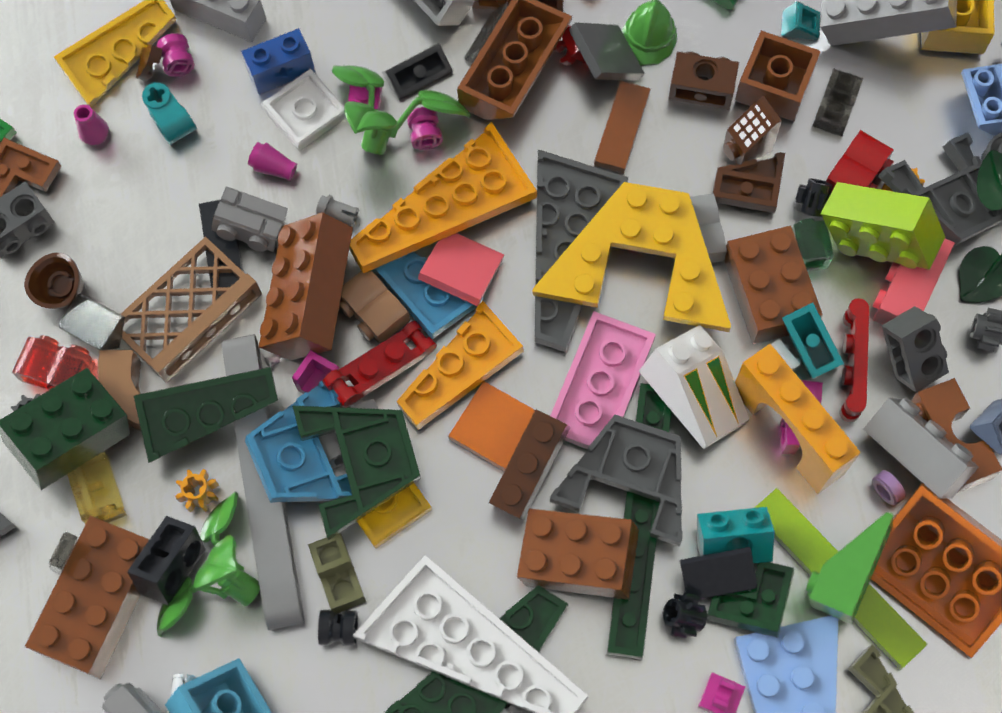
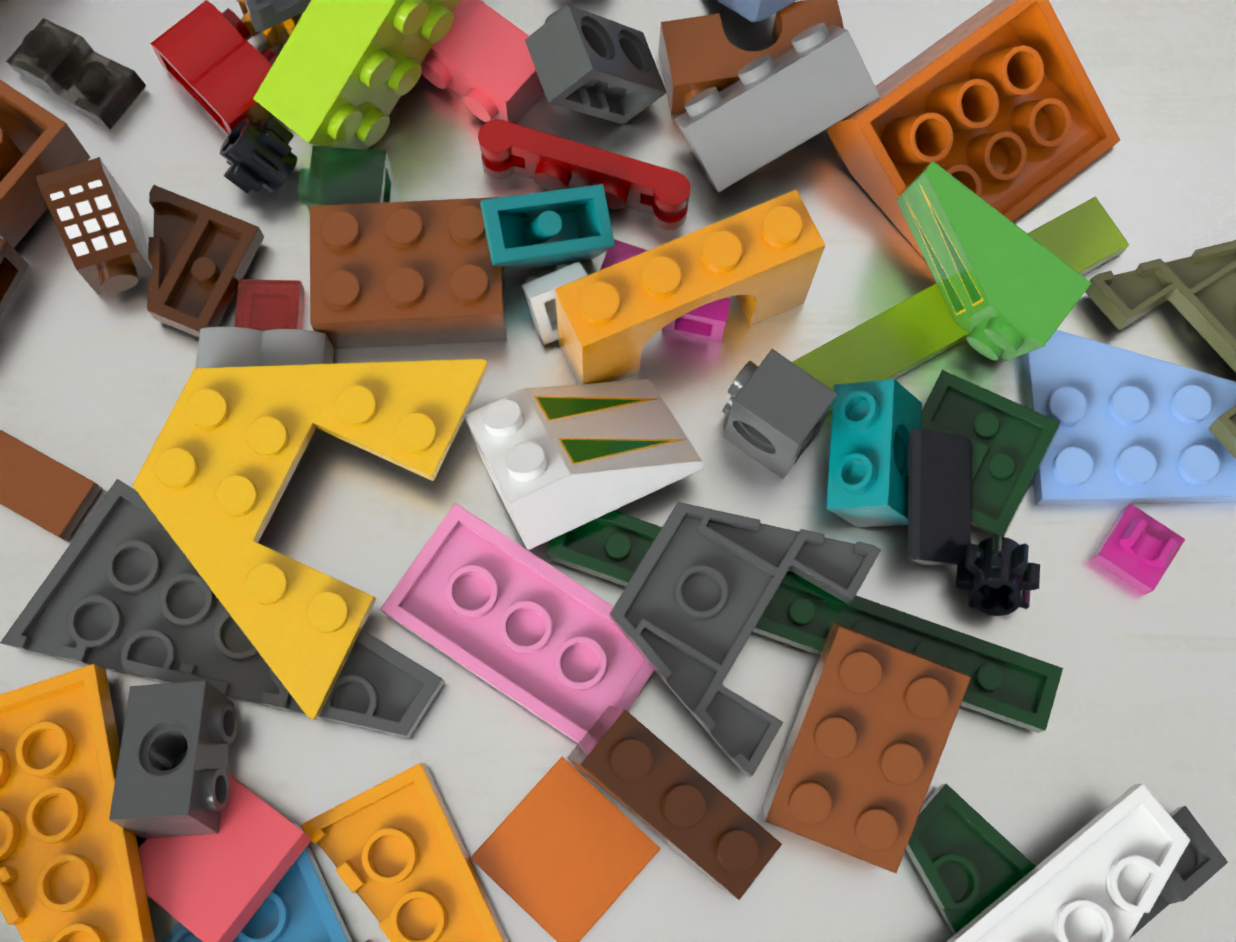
camera: 85 degrees left, 5 degrees up
lavender tile [872,470,906,505] -> none
none -> dark grey brick [109,680,238,839]
none -> clear red tile [235,279,304,331]
none -> dark grey brick [722,349,838,480]

